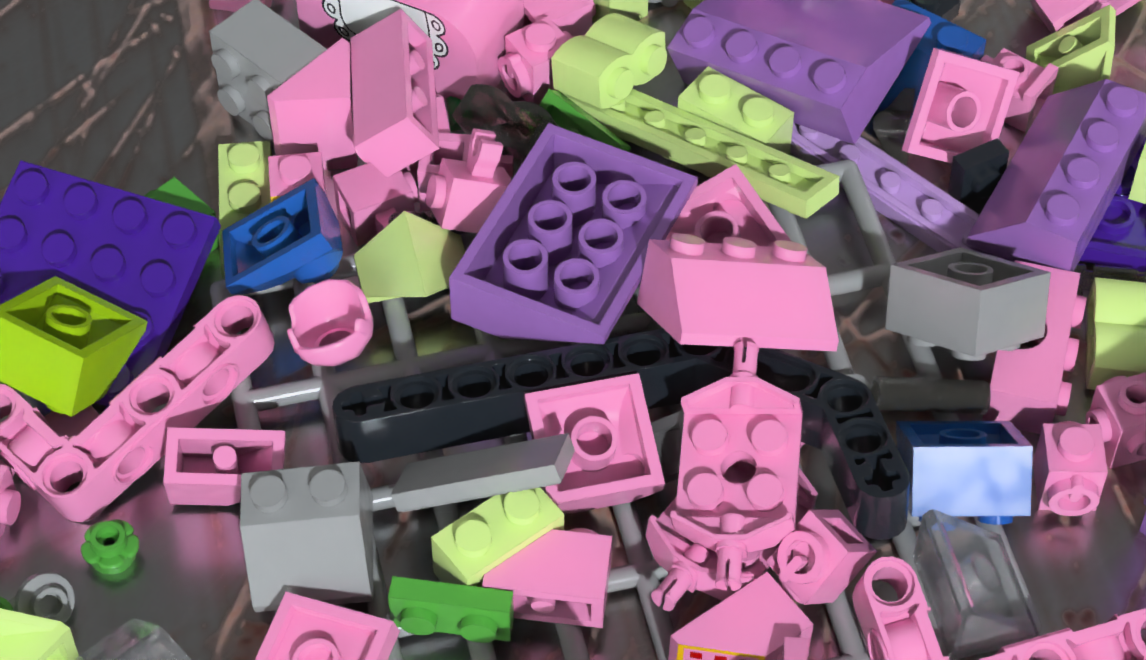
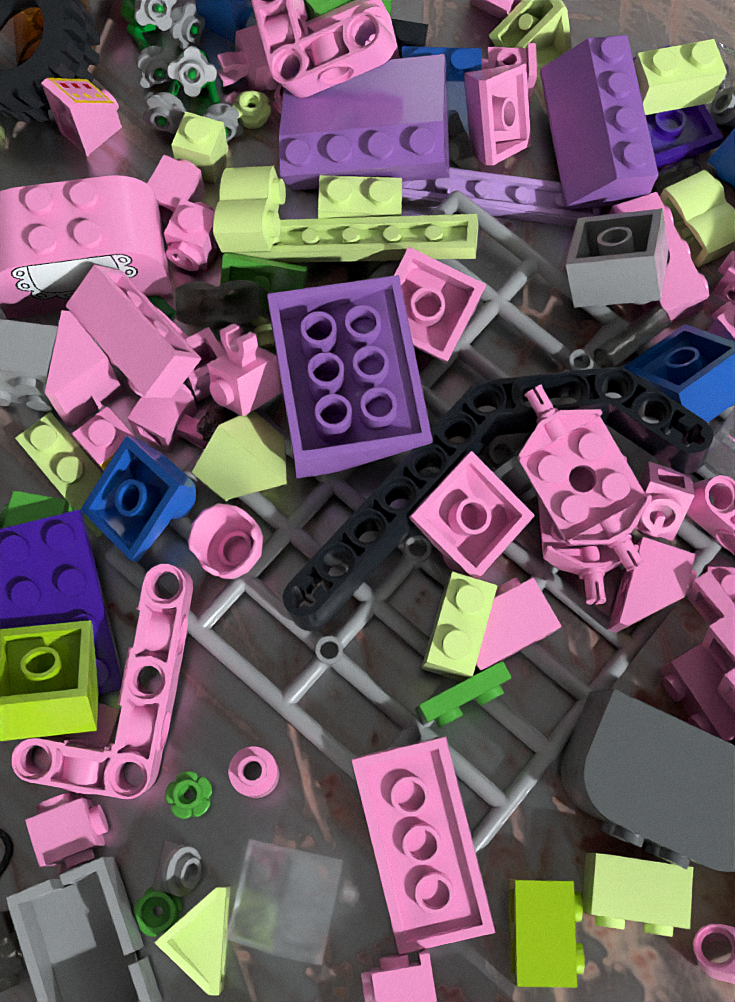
camera: 40 degrees left, 20 degrees up
bright pink slope [163,427,286,506] -> none
light grey slope [240,461,373,612] -> none
light grey tile [390,433,575,512] -> none
bright pink slope [637,233,839,352] -> none
black plate [948,138,1009,204] -> none
none -> bright pink brick [228,746,279,798]

